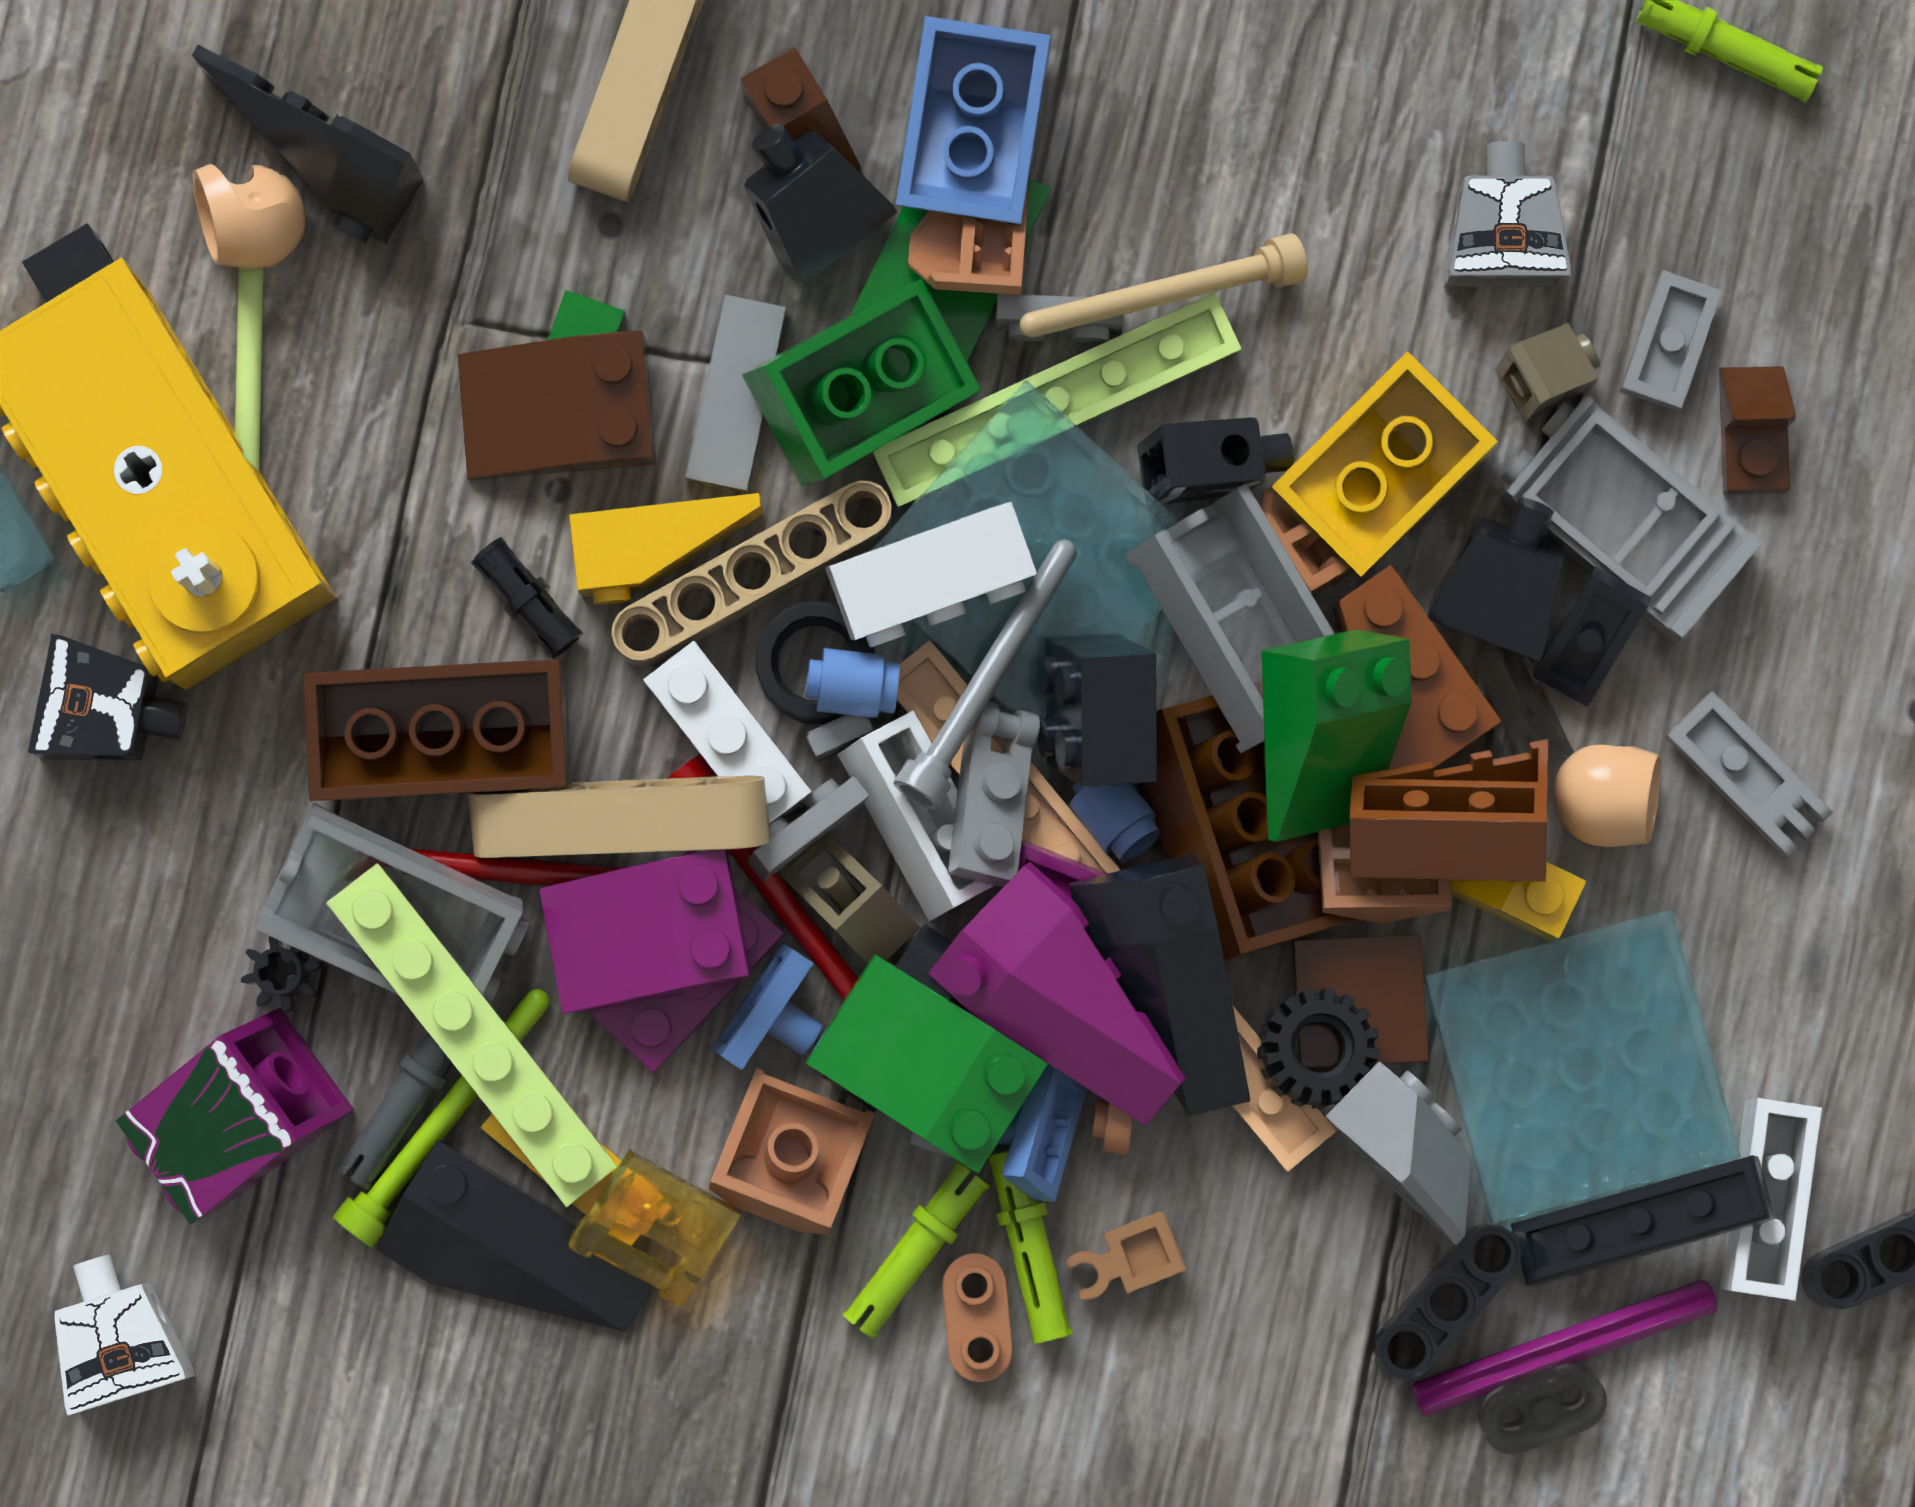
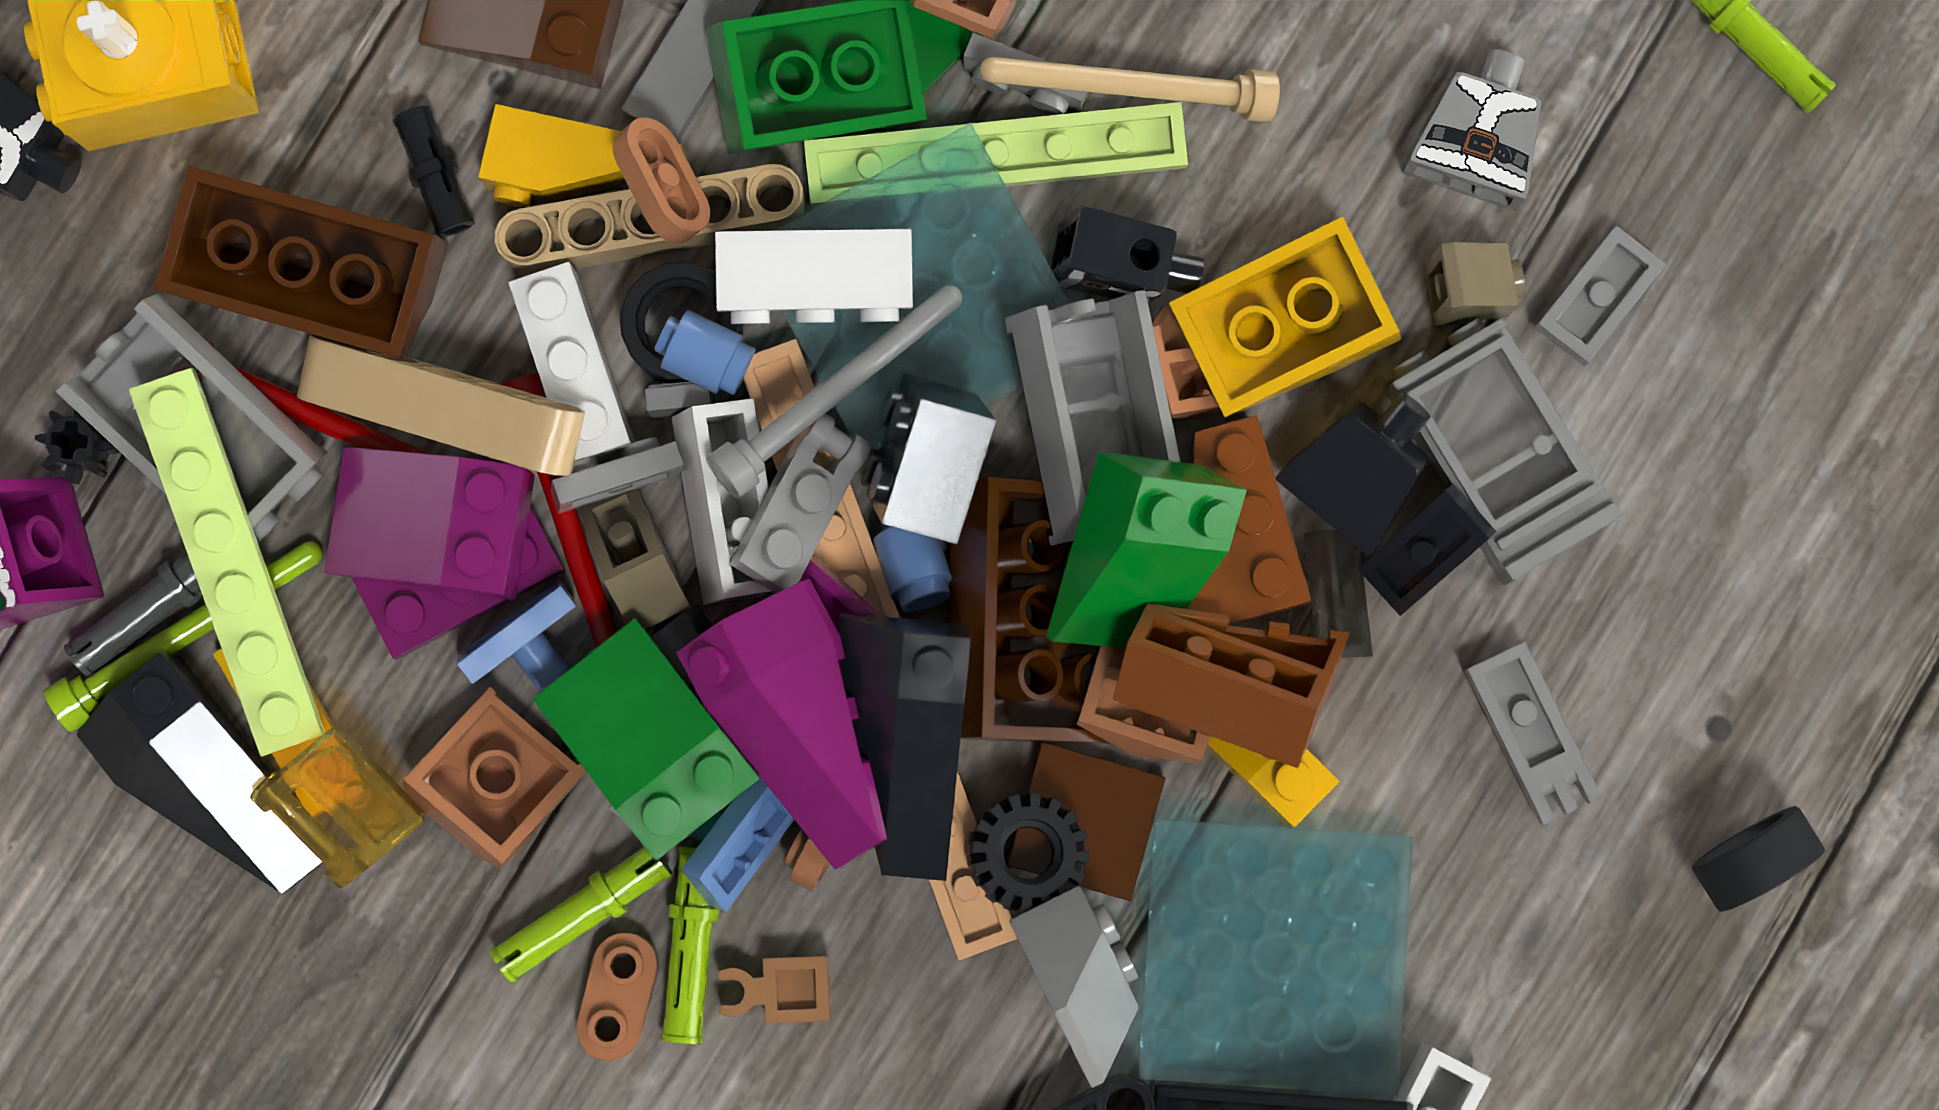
camera: 25 degrees right, 0 degrees up
light nougat helmet [1553,744,1662,847] -> none
reddish brown slope [1719,366,1796,494] -> none
none -> nougat plate [613,117,710,243]

